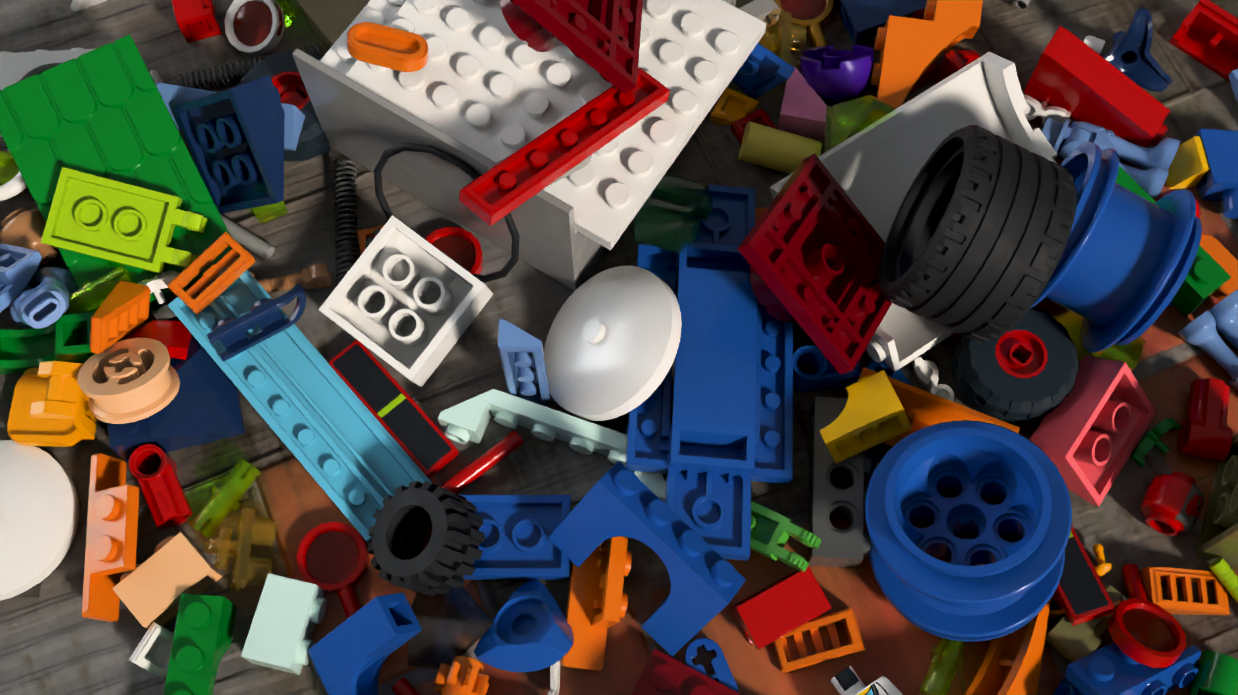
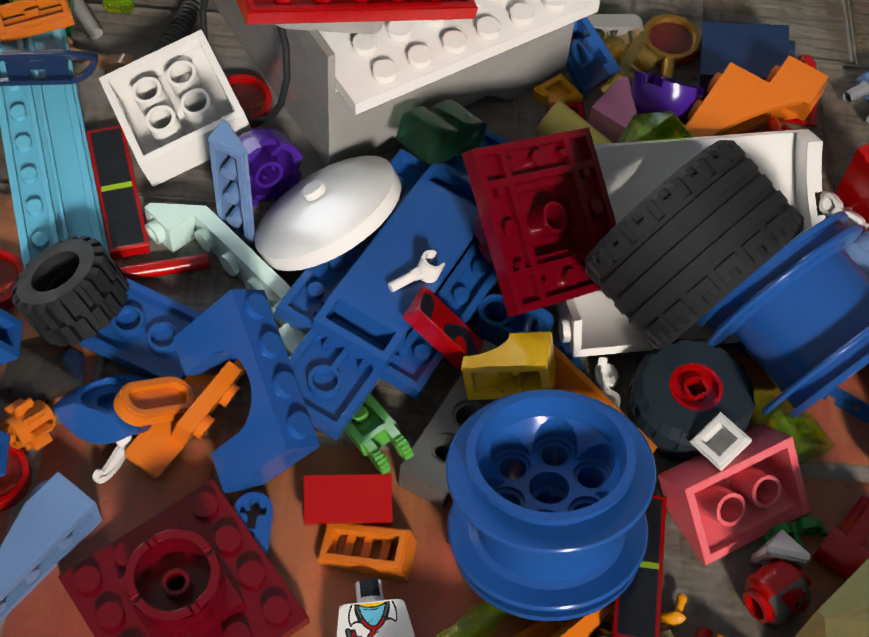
camera: 20 degrees right, 10 degrees down
none -> orange tile [113,376,195,426]
none -> dark purple cylinder [238,128,303,206]
none -> white hand [388,250,445,292]
none -> red slope [402,286,483,372]
none -> white slope [690,412,752,471]
none -> white slope [751,529,810,566]

